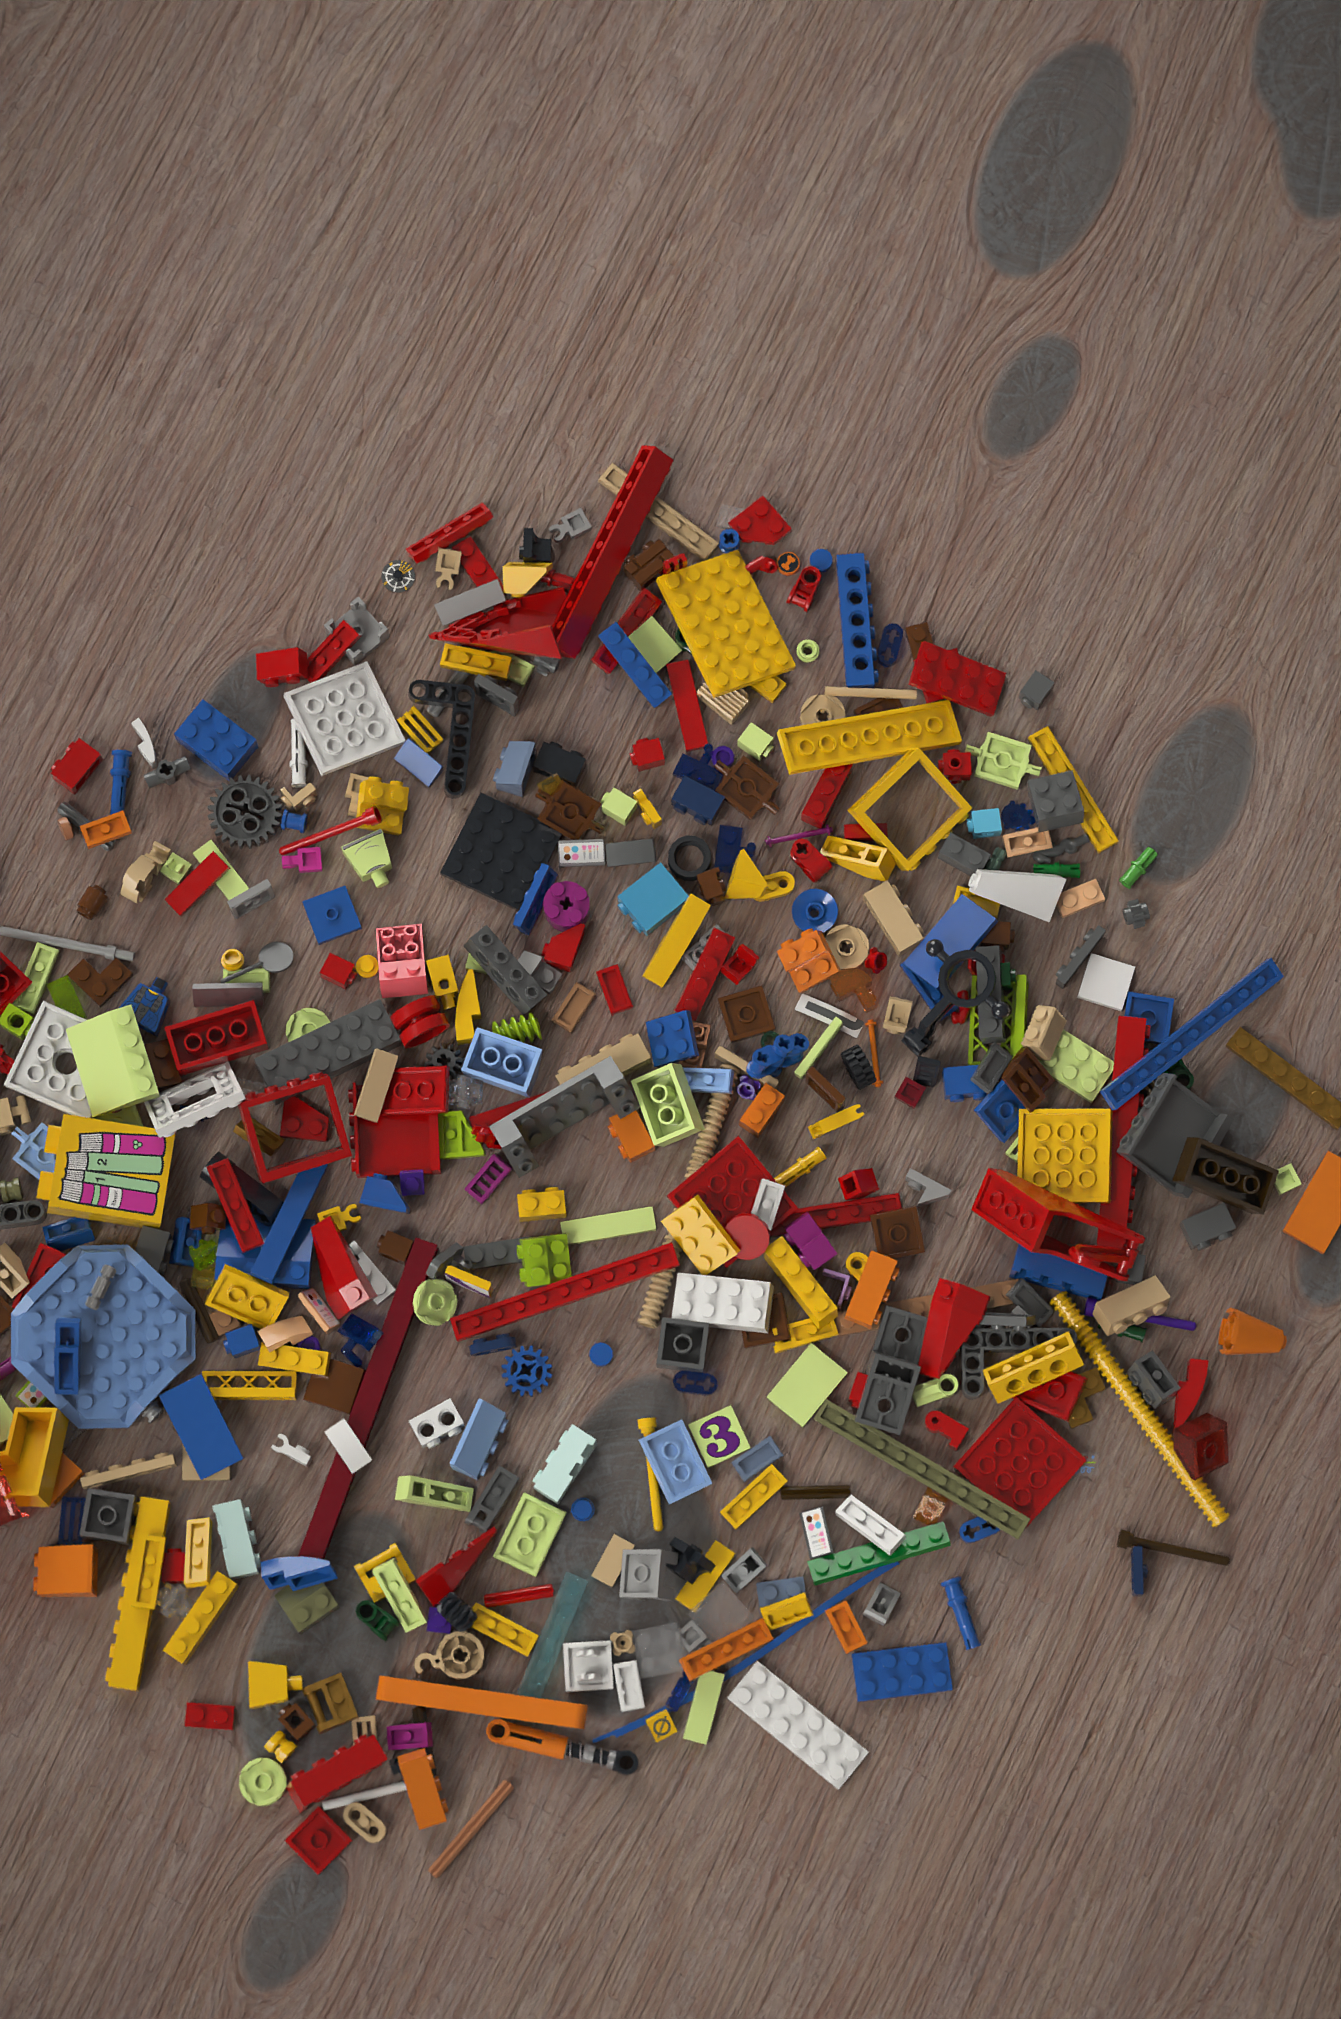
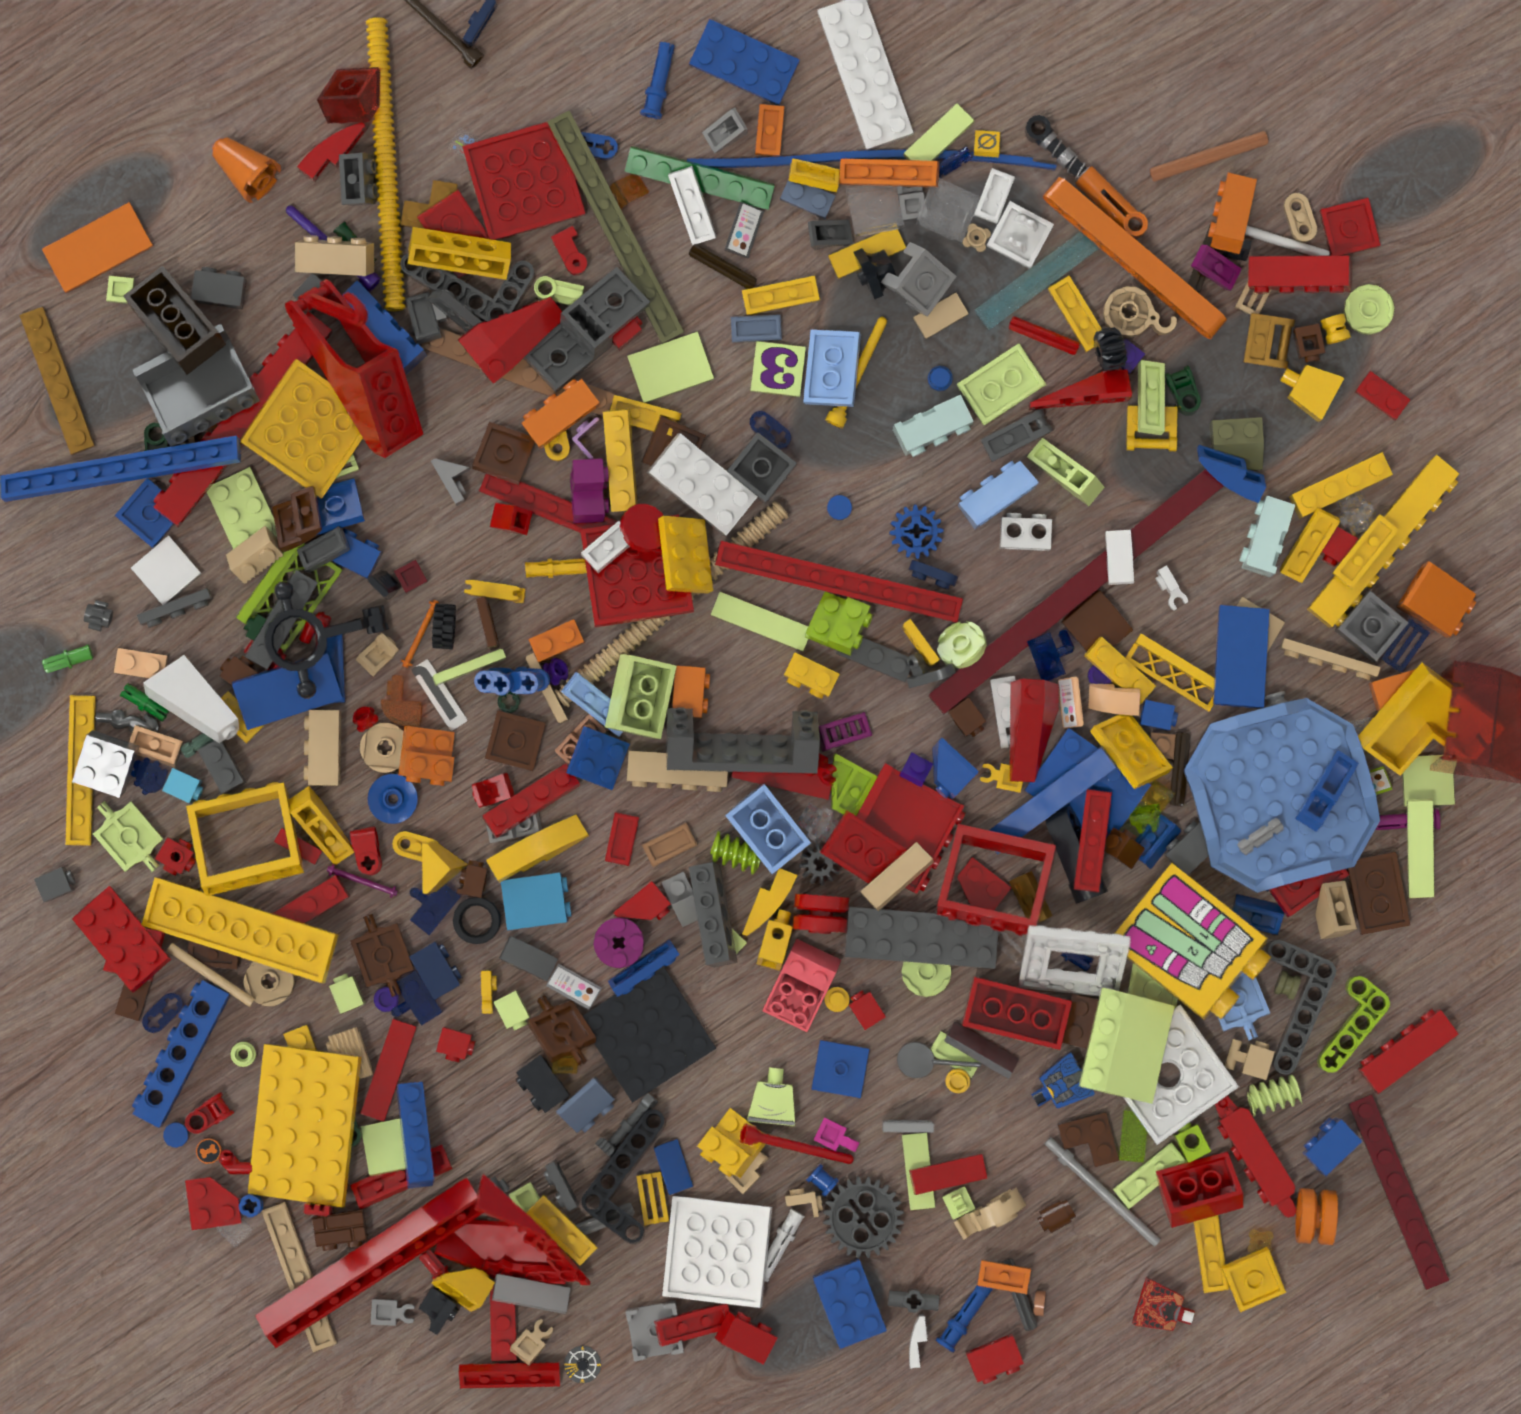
camera: 150 degrees left, 10 degrees up
none -> dark grey piece [595,1093,658,1158]

